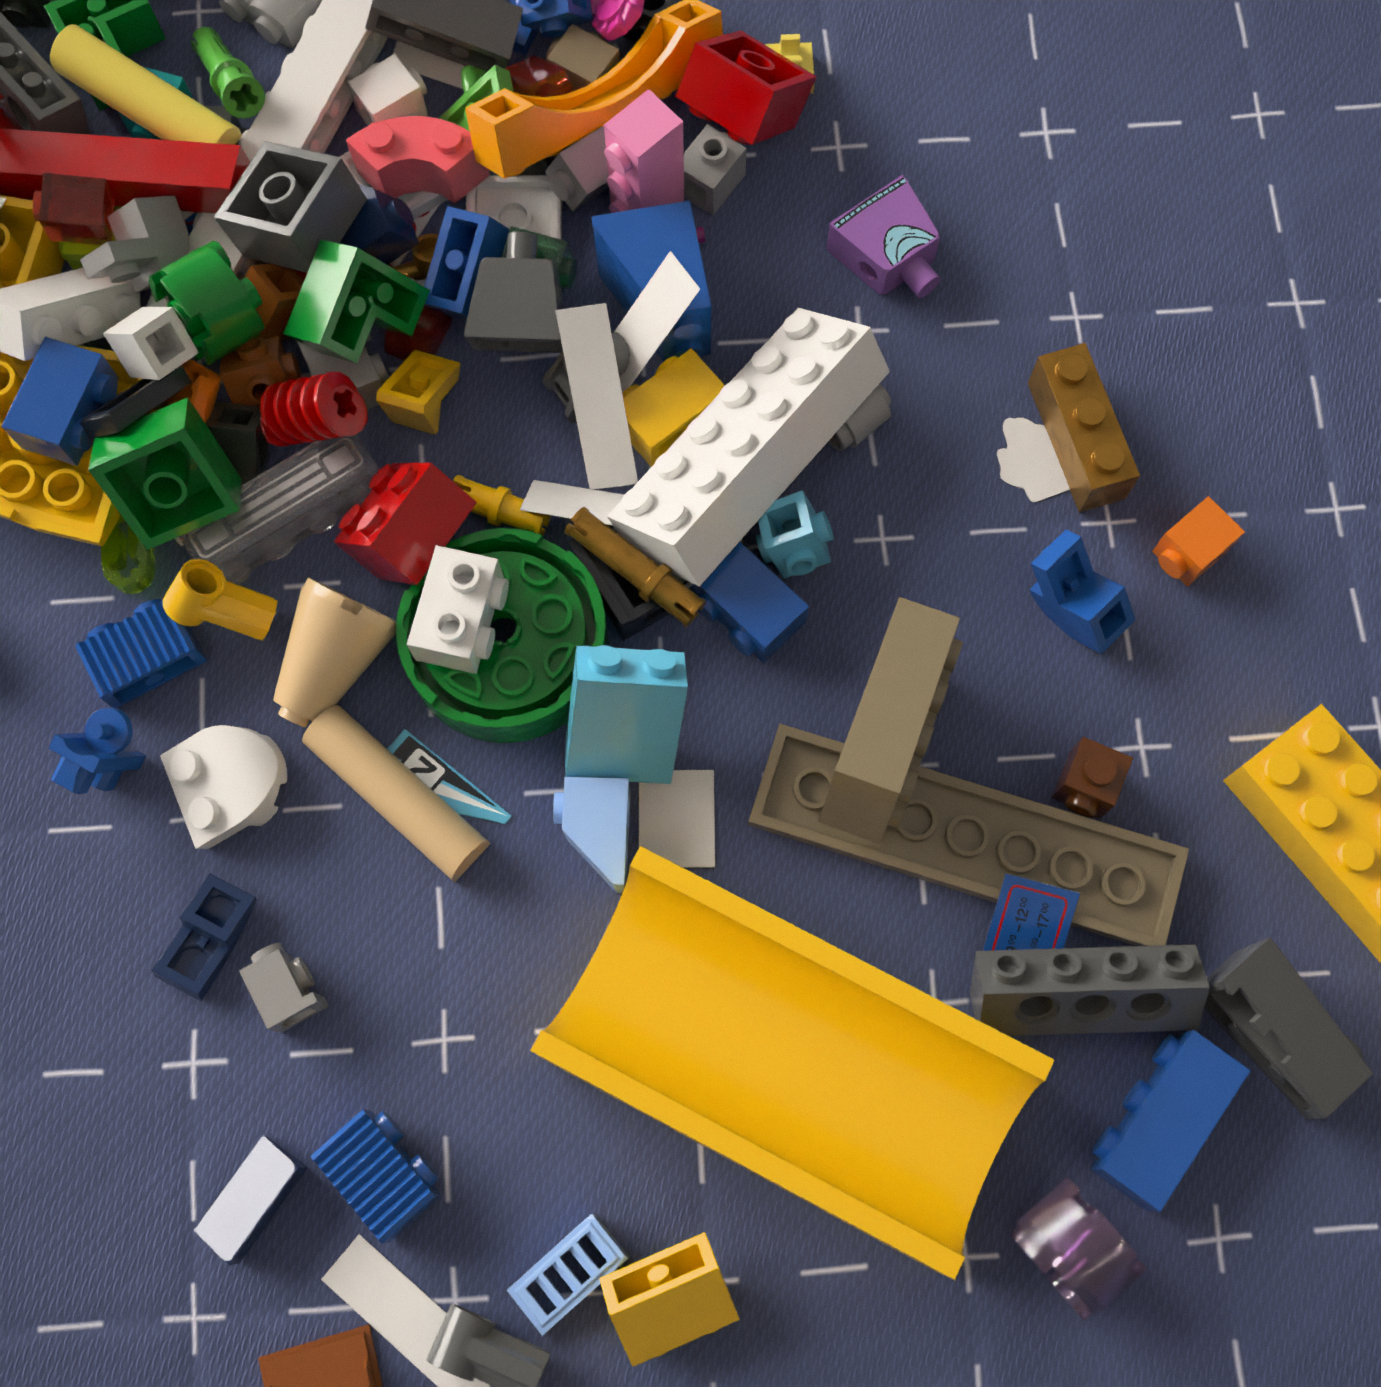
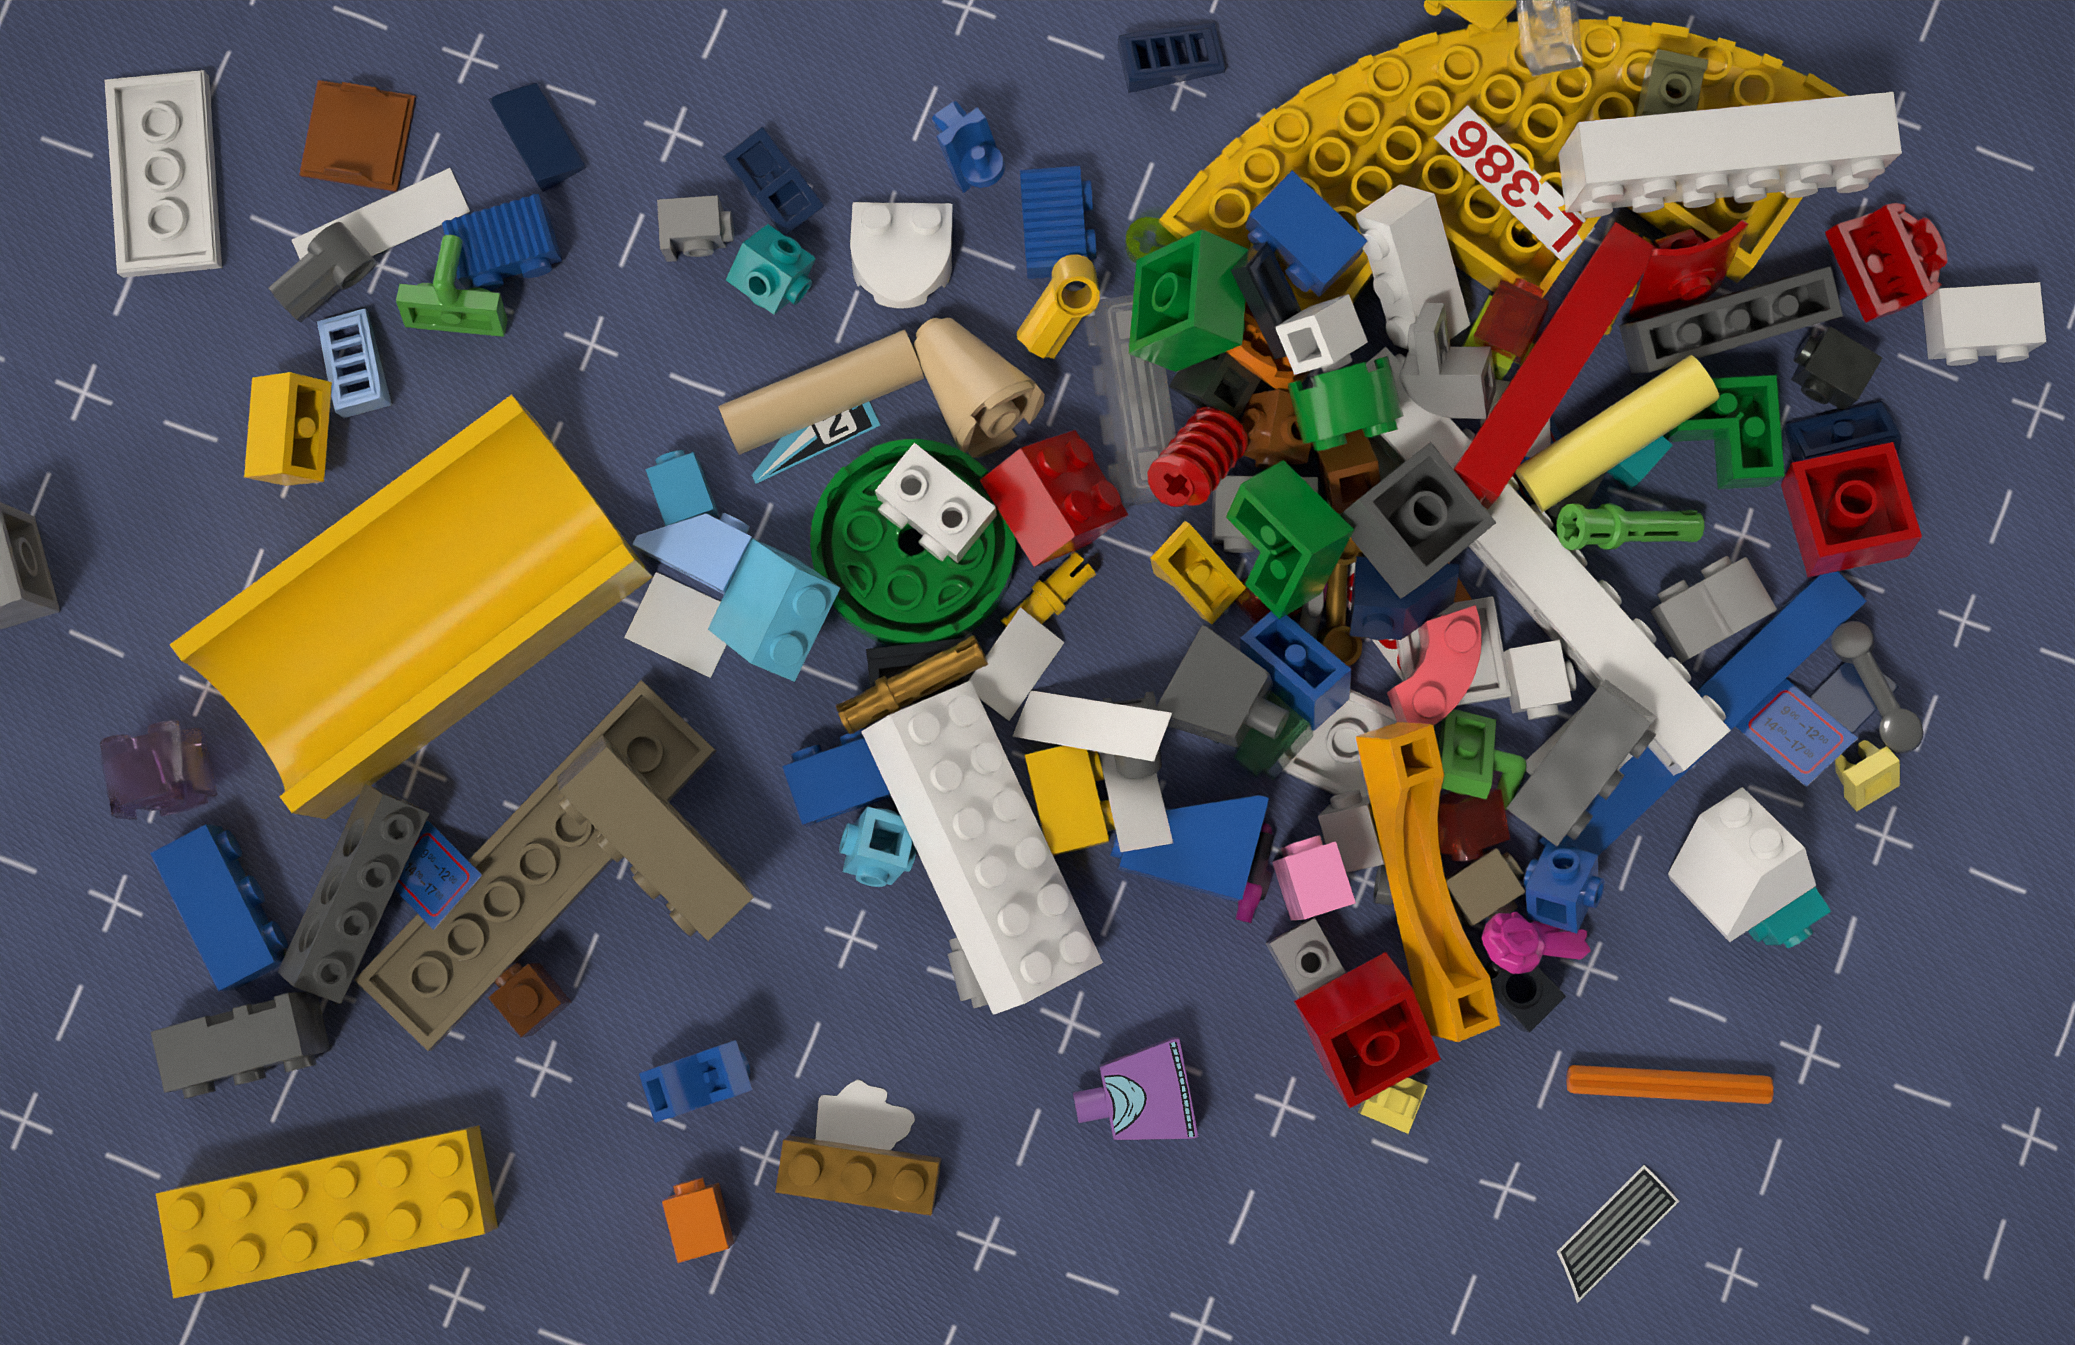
camera: 115 degrees right, 10 degrees up
none -> bright green plate [396,235,508,337]
none -> dark azure brick [645,450,720,526]
none -> teal brick [726,224,816,315]

